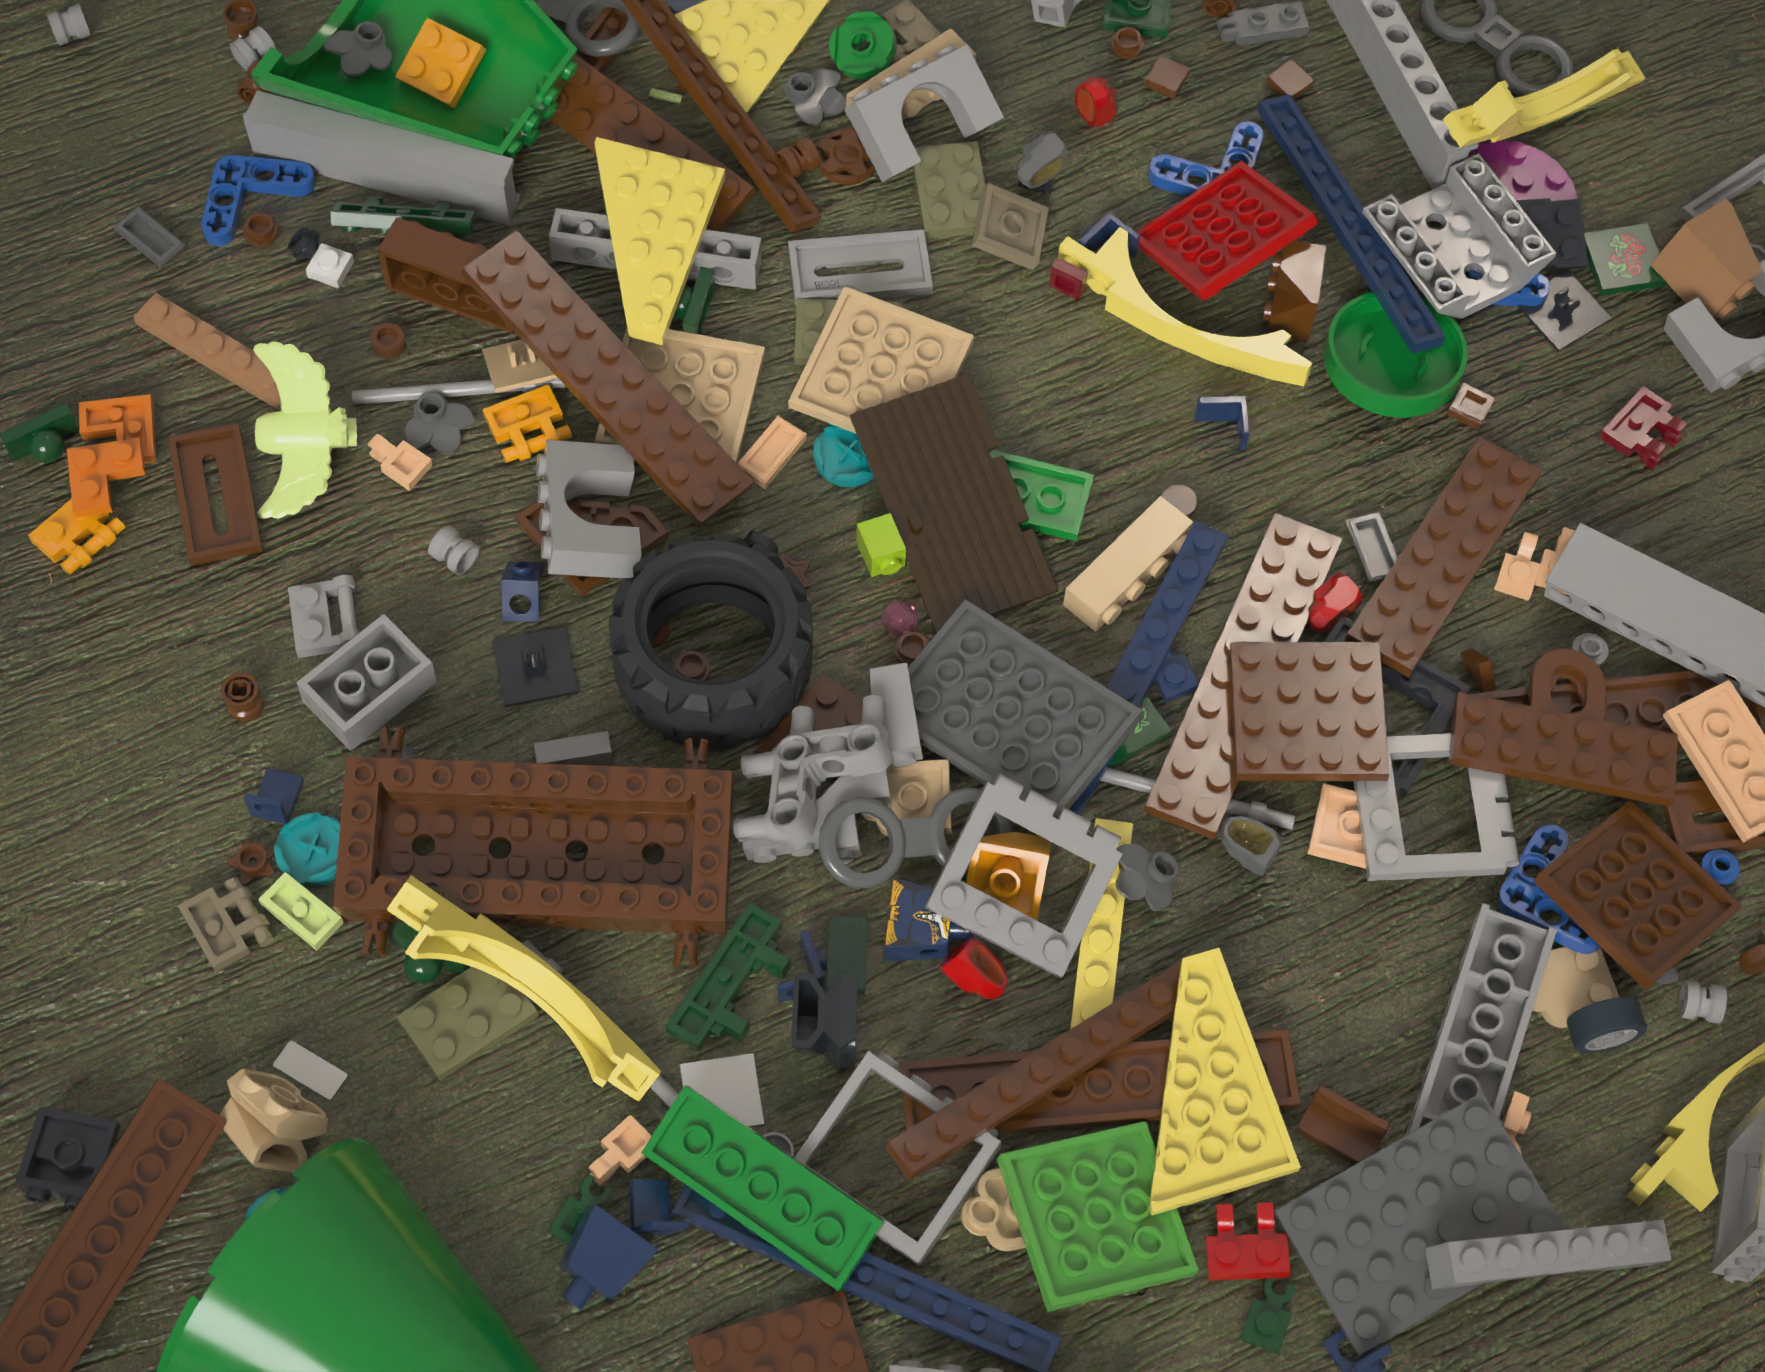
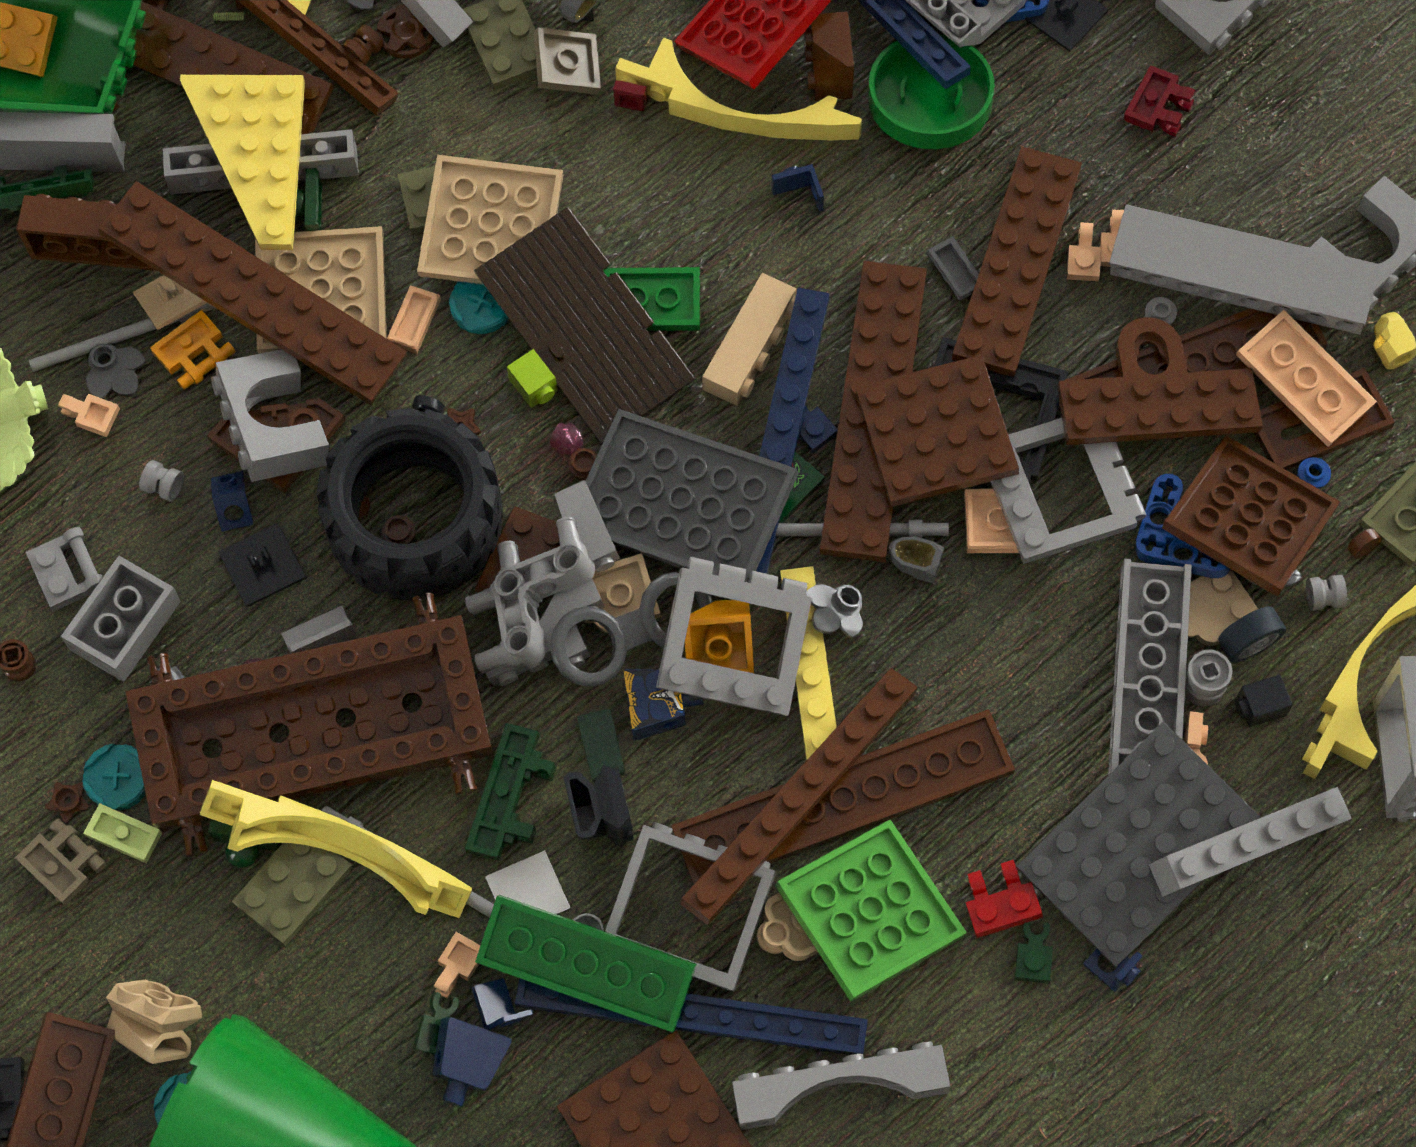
camera: 10 degrees left, 5 degrees up
dark blue bracket [244,768,304,824] -> none
white sticker [273,1041,347,1099] -> none
reddish brown tile [370,322,407,359] -> none
dark blue bracket [777,930,827,1003] -> none
light grey piece [788,229,933,306] -> none
red rock [939,937,1008,999] -> none
dark blue bracket [1079,213,1140,258] -> none
light yellow wing [1149,948,1301,1216] -> none
tile [1162,485,1197,519] -> none
reddish brown panel [1295,1086,1390,1165] -> none
red rock [1308,573,1363,634] -> none
tile [1447,383,1495,430] -> none
reddish brown tile [1461,648,1496,693] -> none
none -> light grey wheel [1185,650,1233,706]
none -> black brick [1235,674,1293,727]

